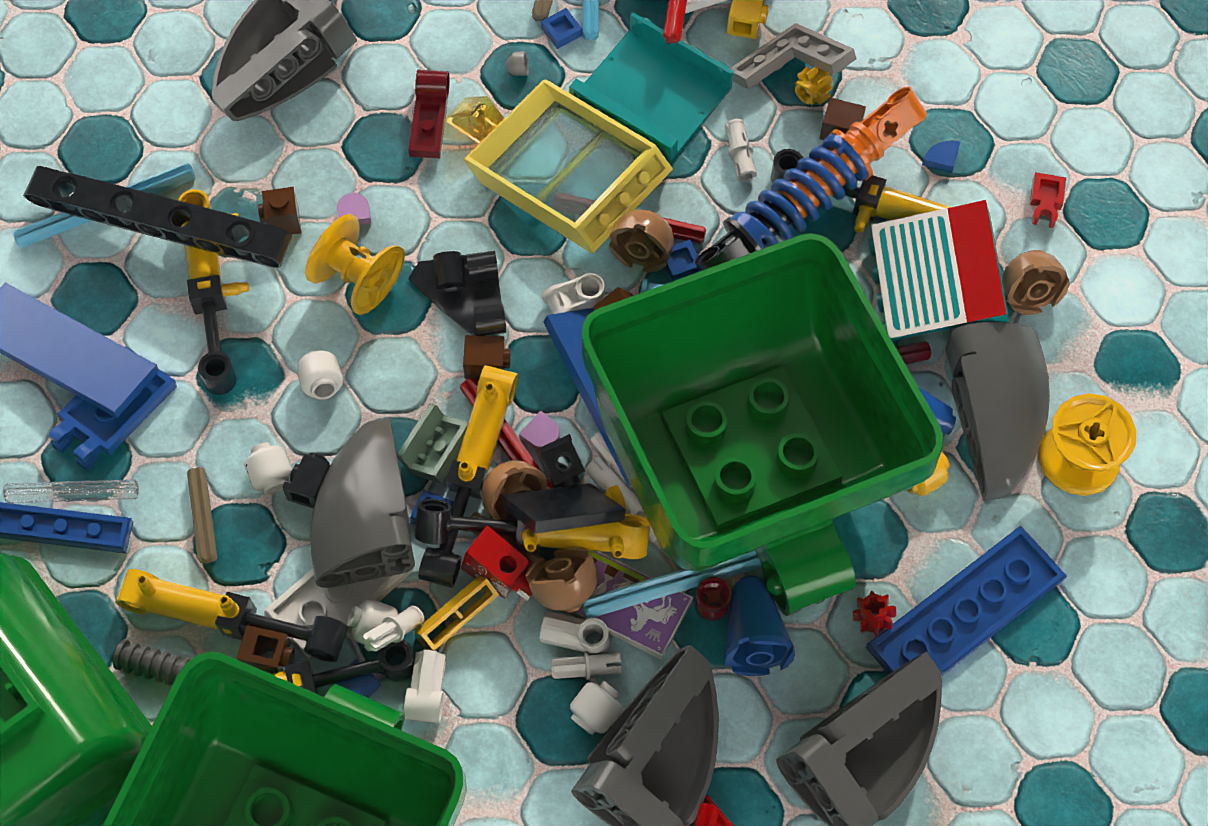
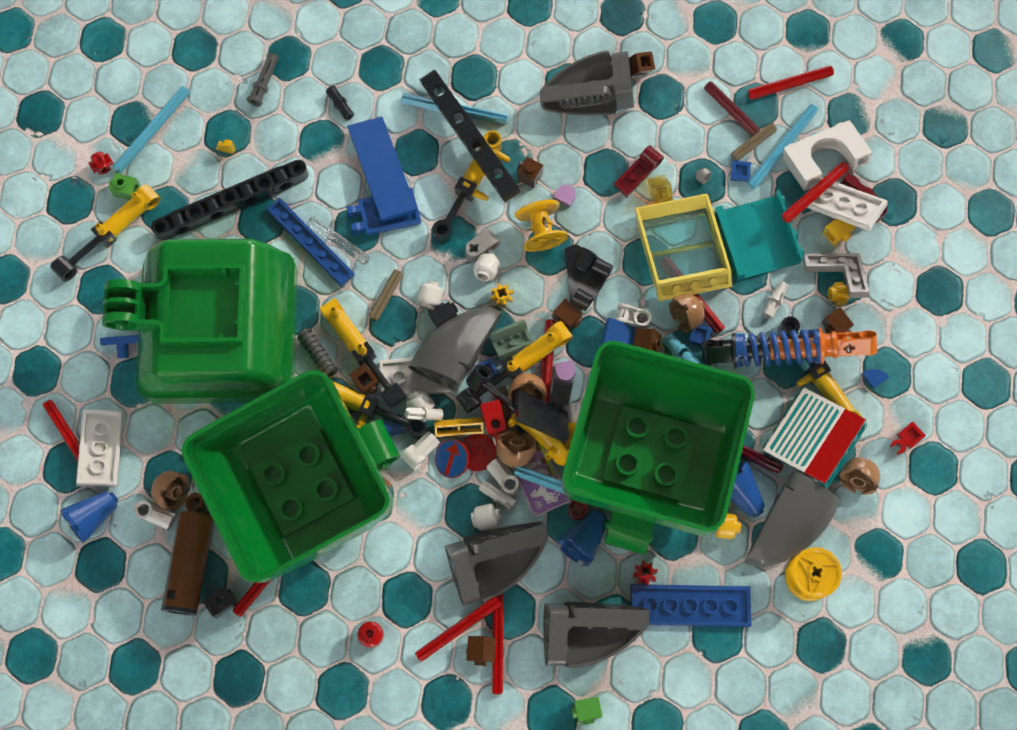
camera: 40 degrees right, 10 degrees up
none -> blue piece [435,439,469,478]
none -> red piece [461,434,497,472]
none -> light grey piece [465,228,500,262]
none -> yellow gear [491,283,514,307]

